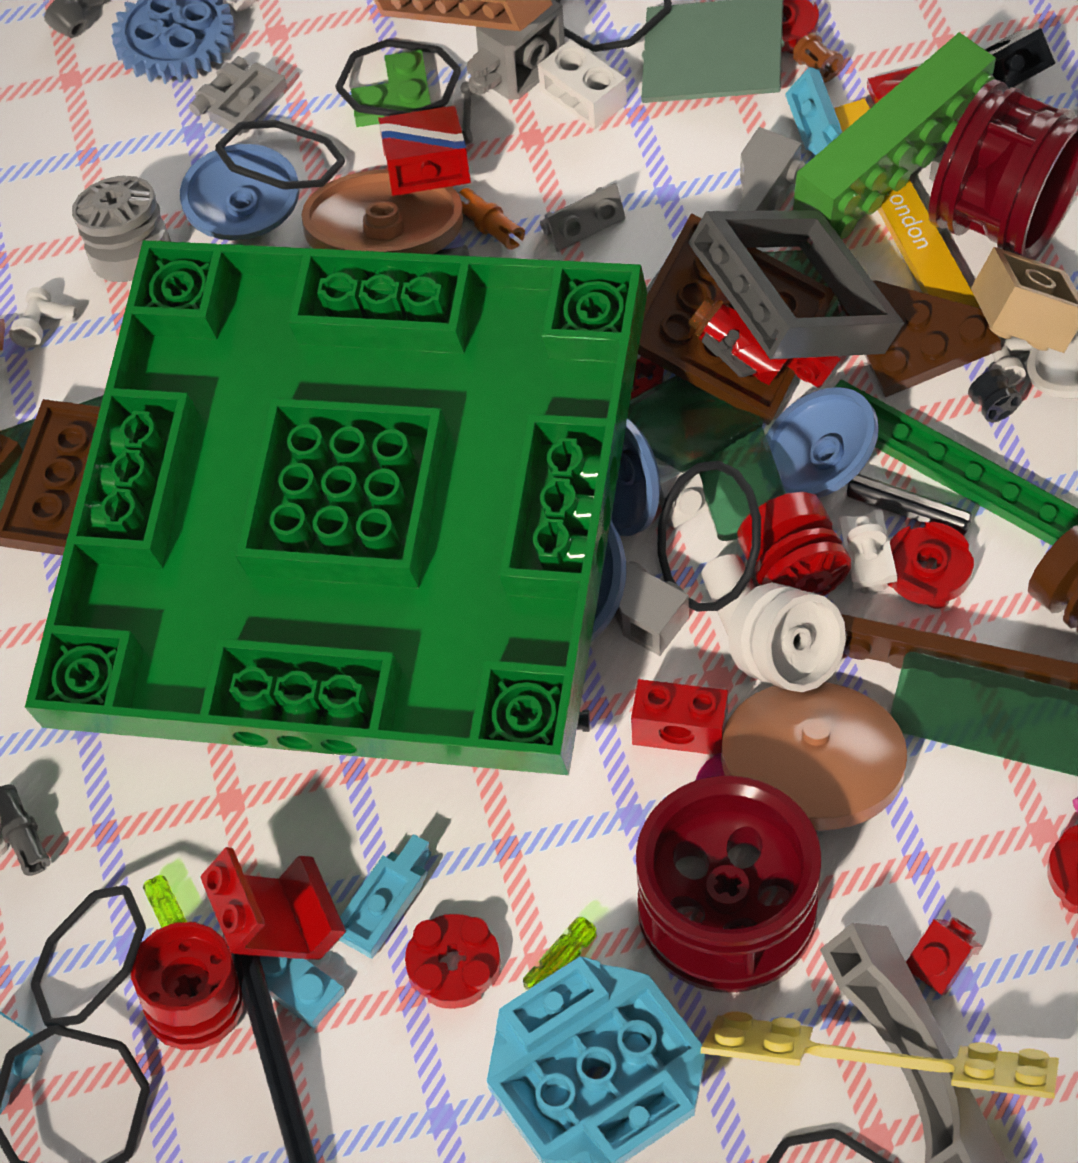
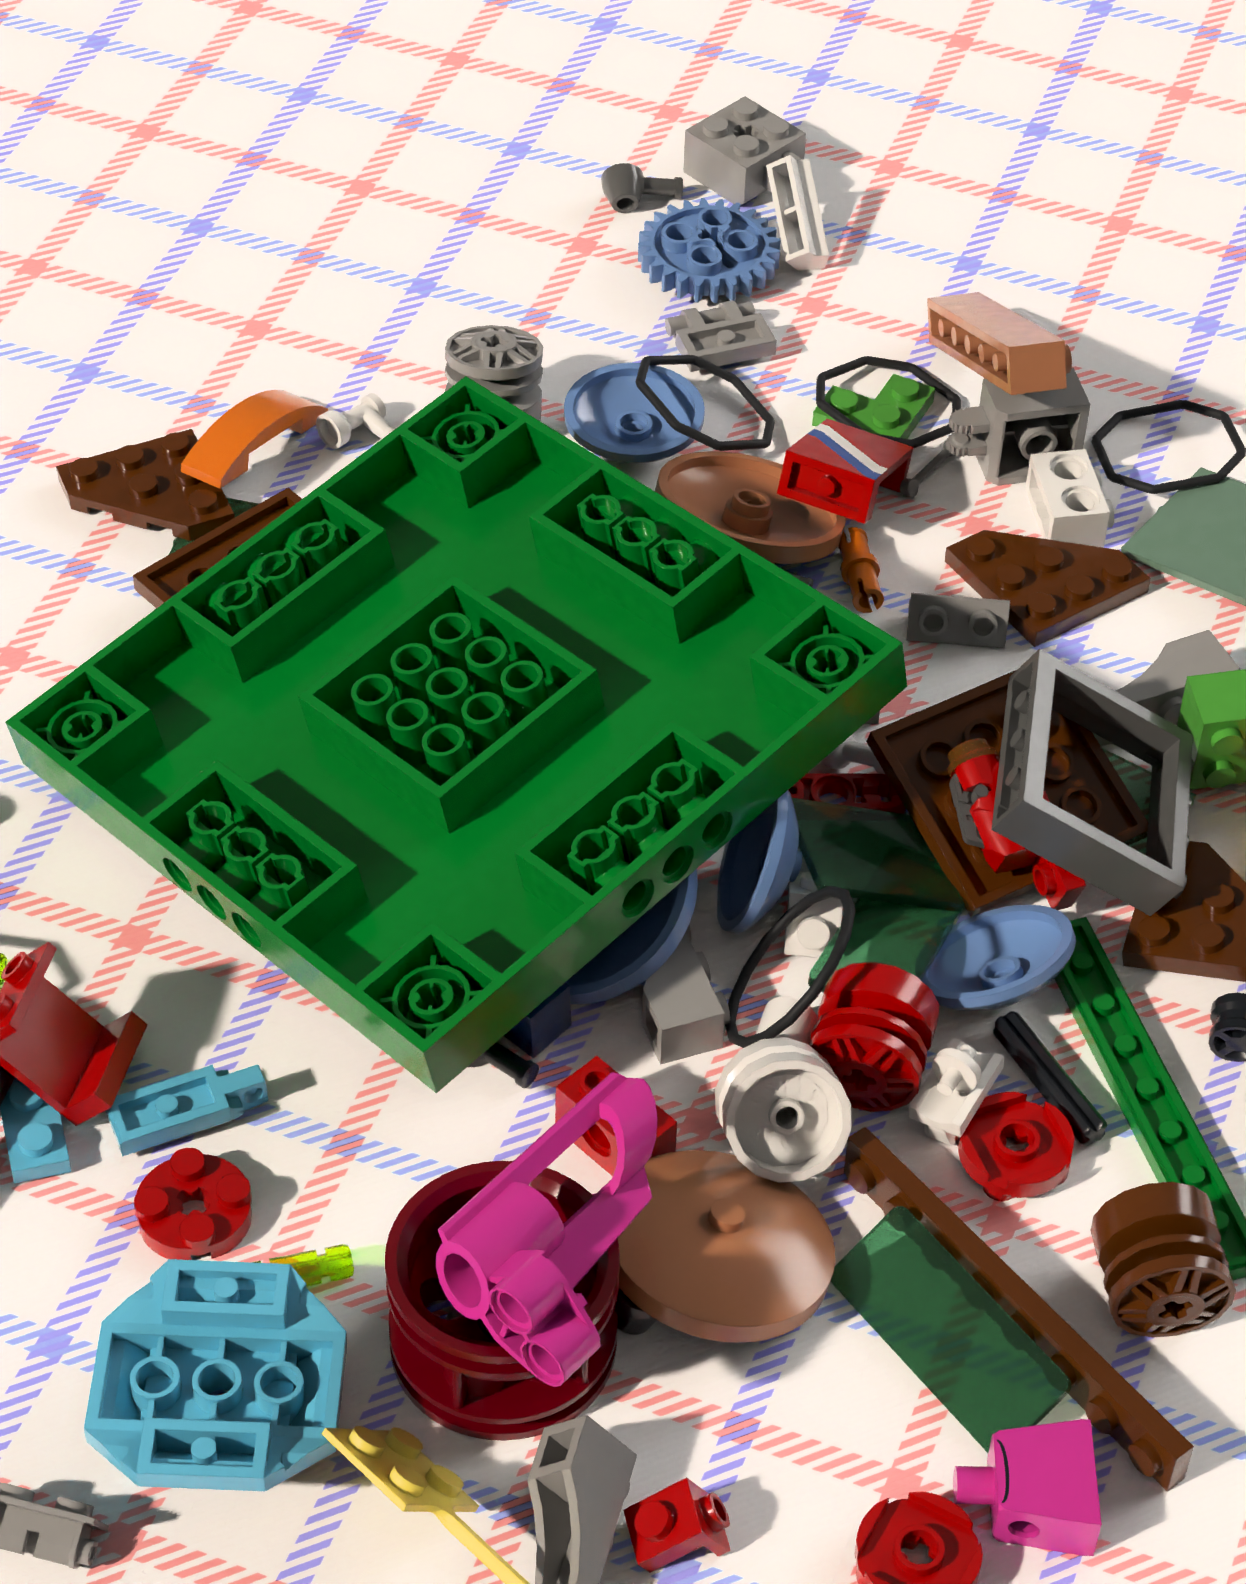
camera: 30 degrees right, 10 degrees down
none -> dark pink panel [436,1072,658,1387]
none -> reddish brown plate [944,530,1151,647]

